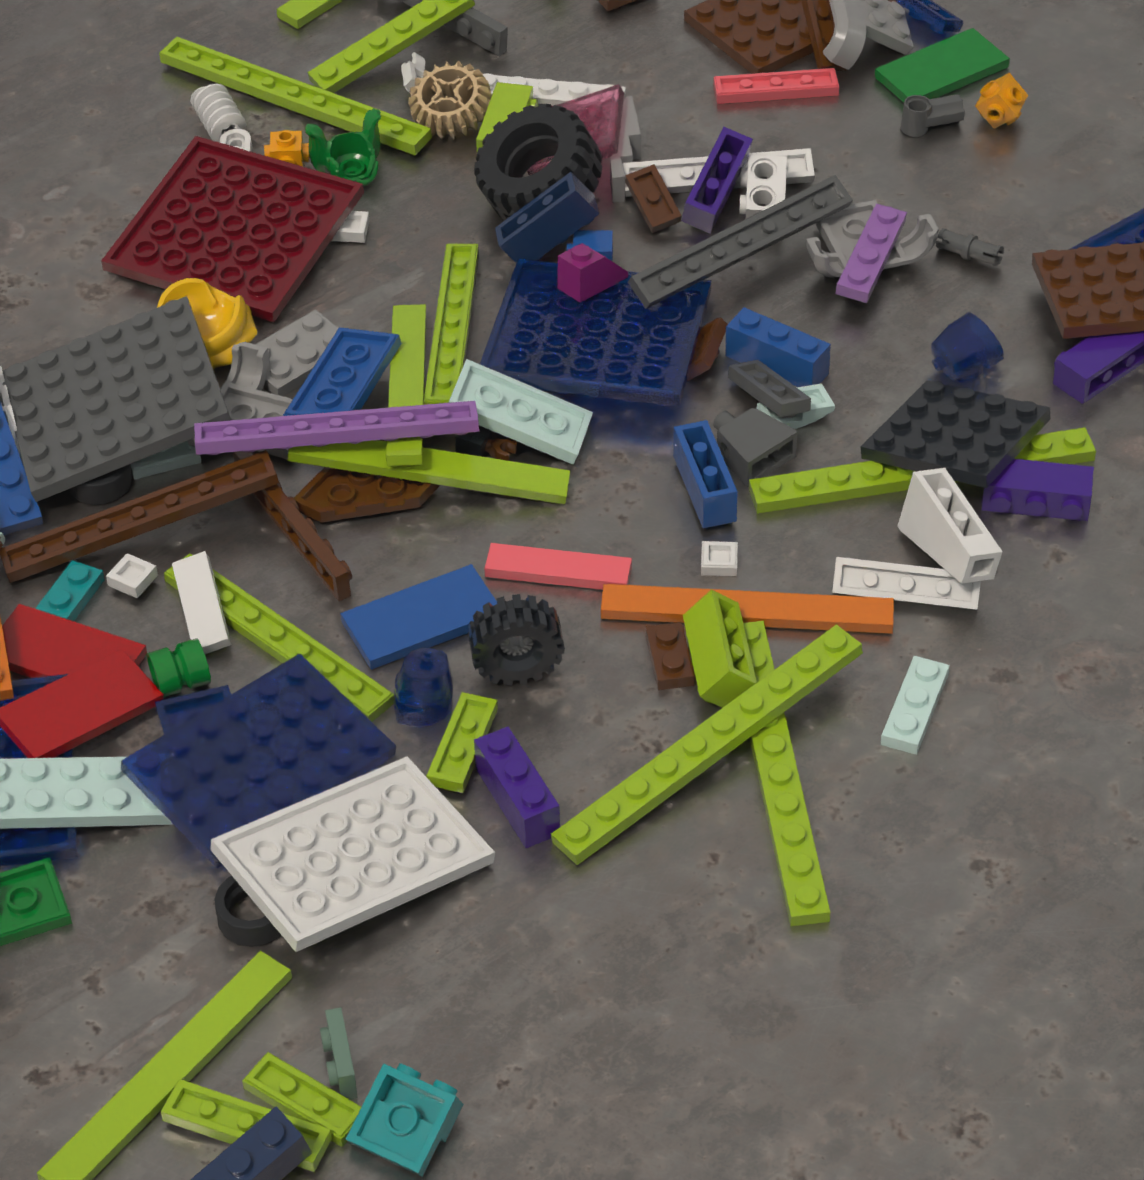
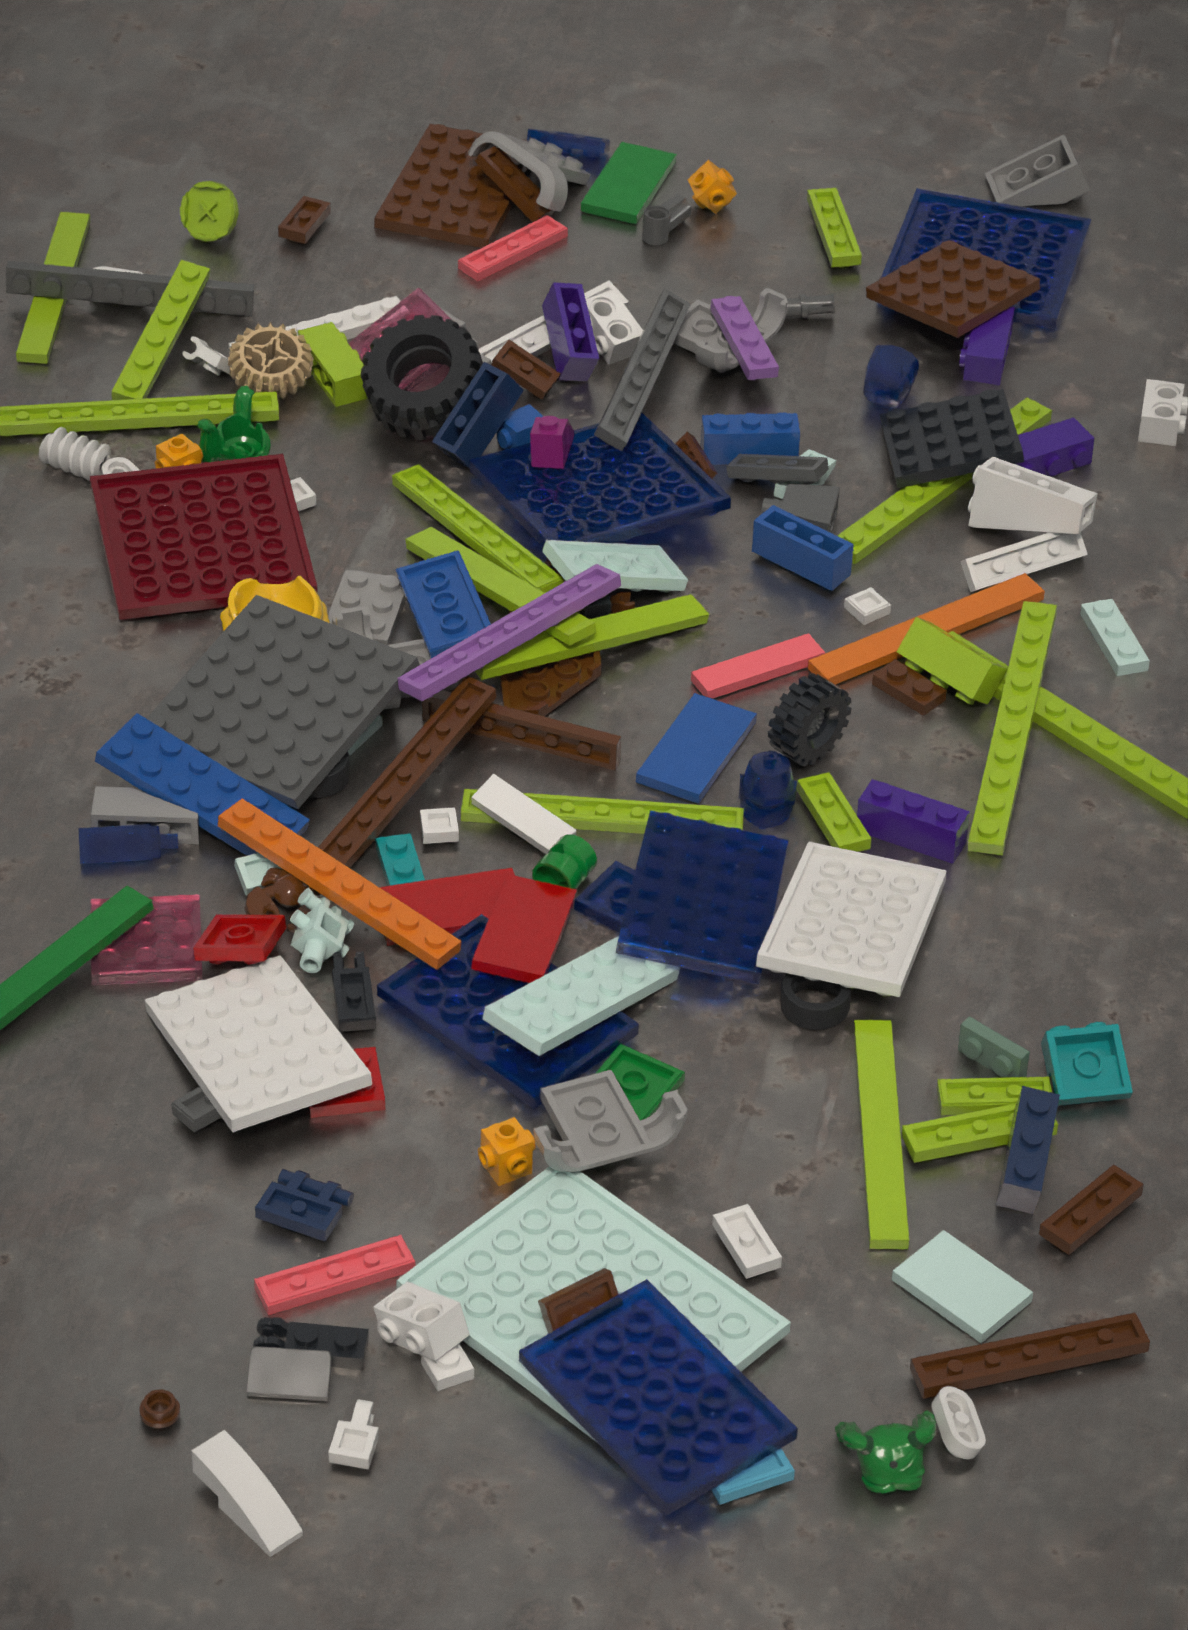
camera: 40 degrees left, 5 degrees down
none -> lime plate [807,188,862,268]

